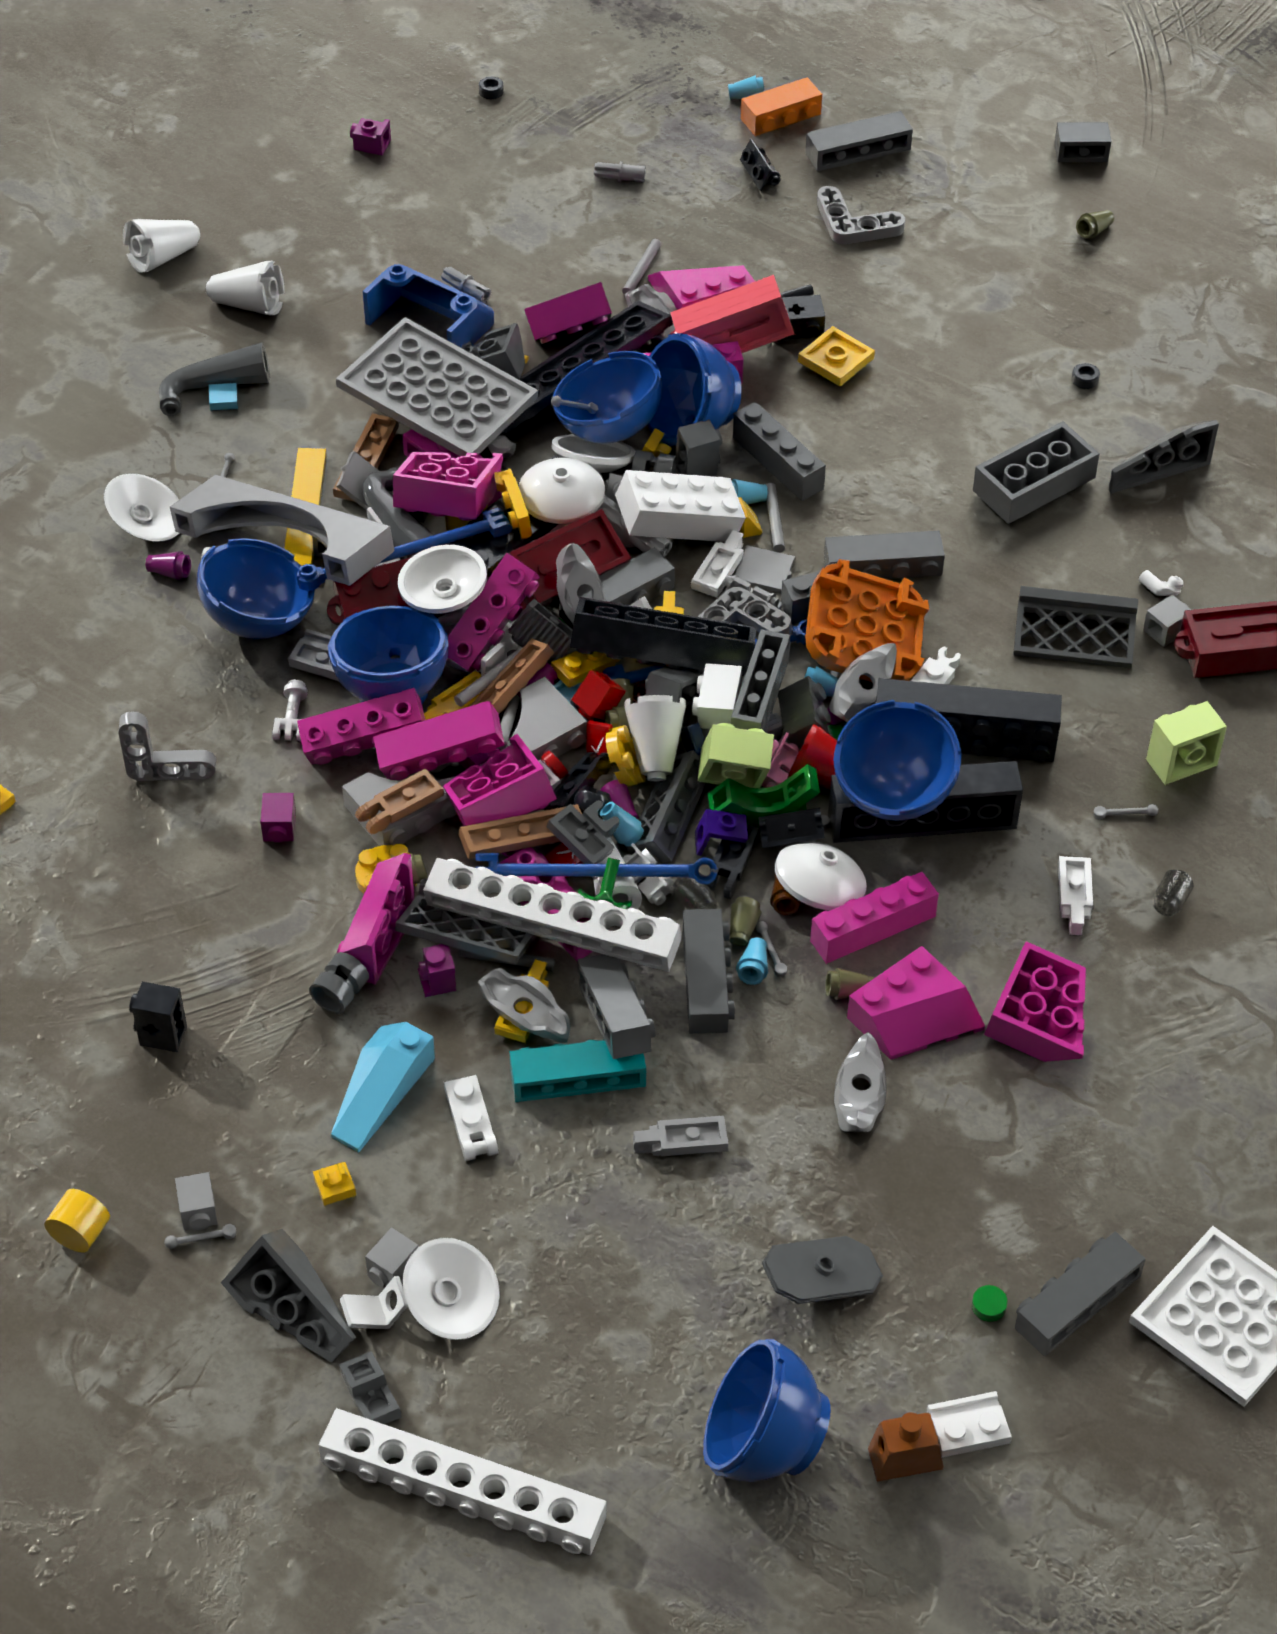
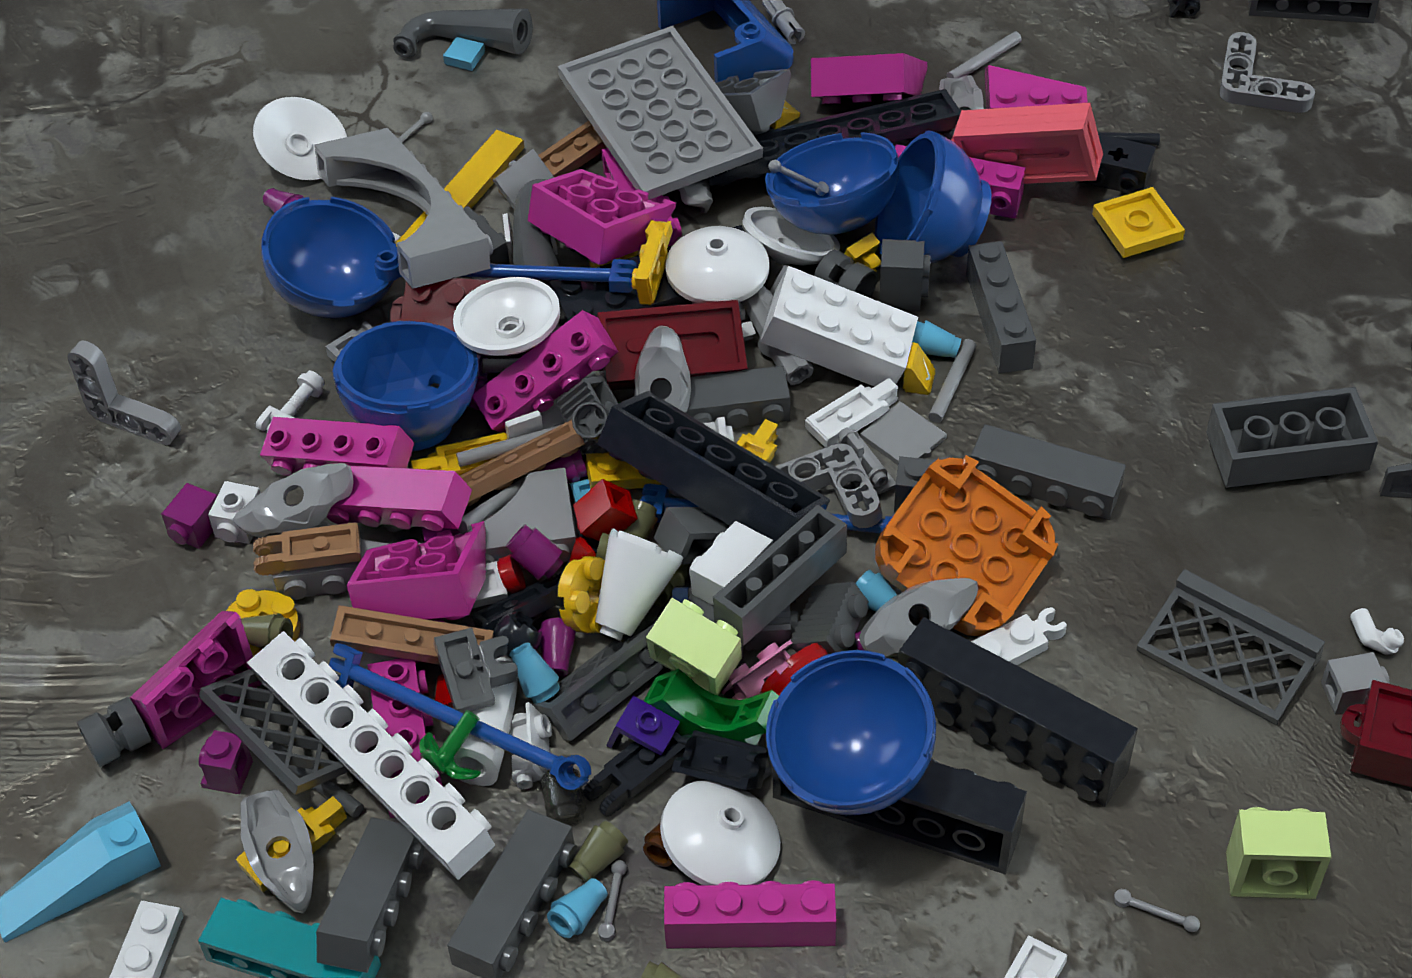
camera: 30 degrees right, 0 degrees up
none -> white brick [208,481,261,544]
none -> light grey piece [233,463,353,537]
none -> magenta brick [506,524,563,580]
none -> dark grey wheel [572,401,610,442]

